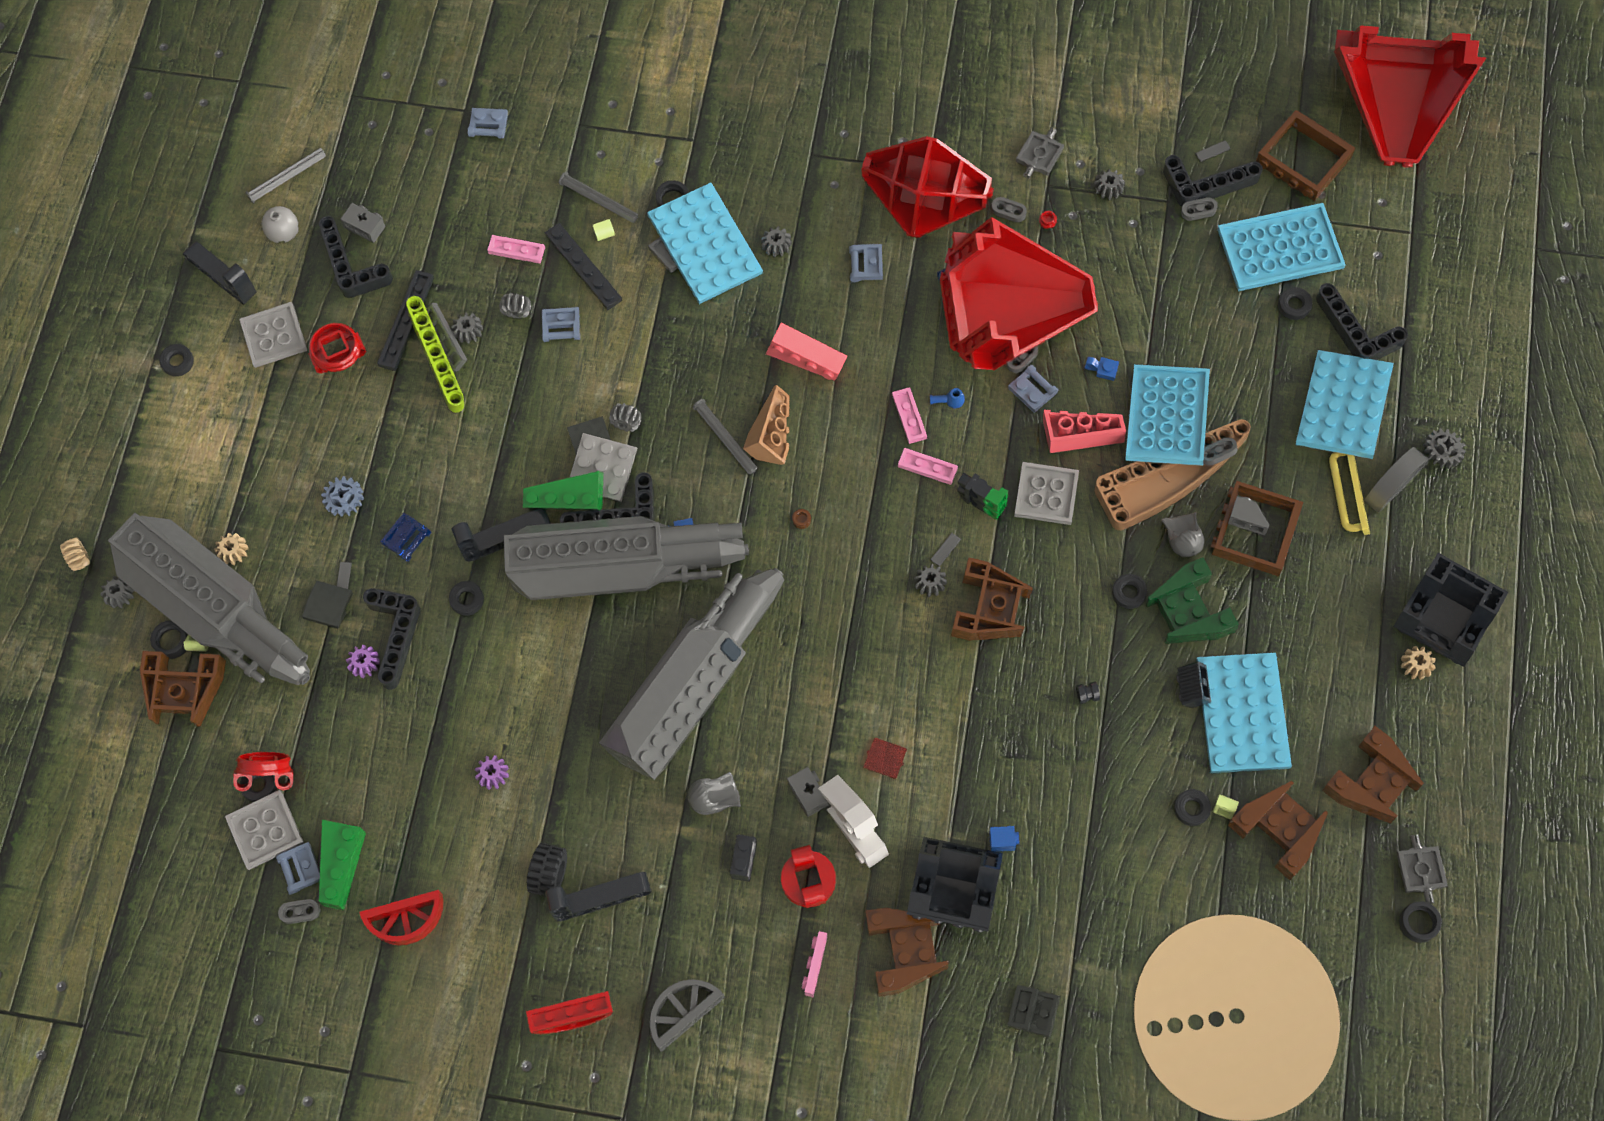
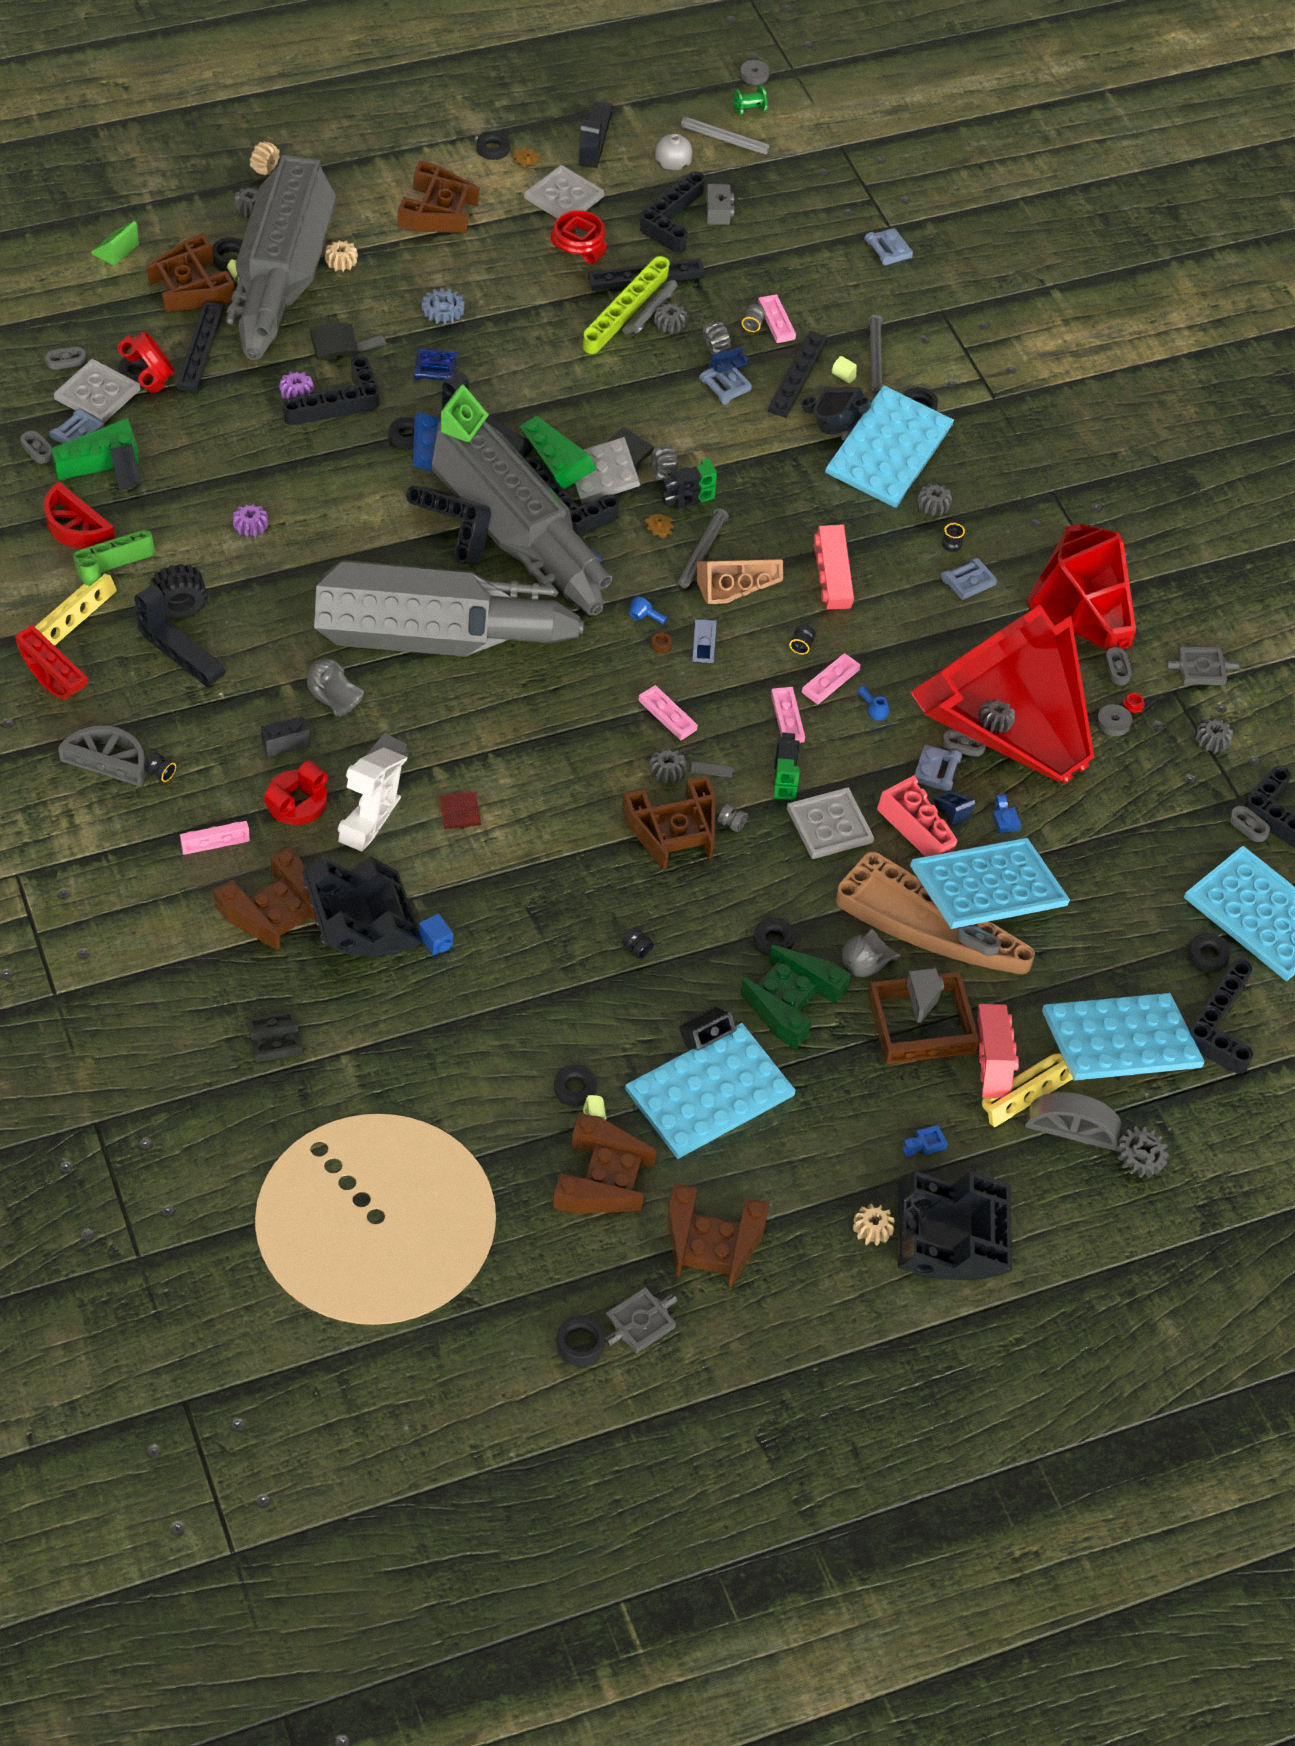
camera: 50 degrees right, 15 degrees down
none -> light yellow piece [35,574,117,646]
none -> dark grey plate [45,347,86,370]
none -> bright green beam [73,530,156,586]
none -> bright green slope [91,221,139,266]
none -> black panel [110,444,141,490]
none -> black wheel [145,752,176,782]
none -> black plate [177,301,224,392]
none -> reddish brown wedge [397,160,480,233]
none -> black beam [406,485,491,565]
none -> blue wing [413,412,441,472]
none -> bright green slope [441,384,488,442]
none -> pearl gold piece [512,147,540,167]
none -> blue bar [629,596,668,625]
none -> bright pink plate [639,685,698,740]
none -> pearl gold piece [645,514,674,539]
none -> black hips [662,458,717,510]
none -> slope [692,619,717,663]
none -> dark blue hinge [708,346,749,373]
none -> dark grey wheel [717,803,748,833]
none -> green hose [733,86,768,116]
none -> dark grey piece [740,60,770,85]
none -> dark grey wheel [742,304,765,332]
none -> black wheel [789,625,816,654]
none -> black piece [801,387,871,434]
none -> blue plate [902,1125,948,1156]
none -> dark blue slope [933,791,975,826]
none -> black wheel [942,523,965,552]
none -> coral wedge [977,1004,1019,1098]
none -> dark grey gear [978,699,1015,735]
none -> dark grey piece [1097,704,1132,736]

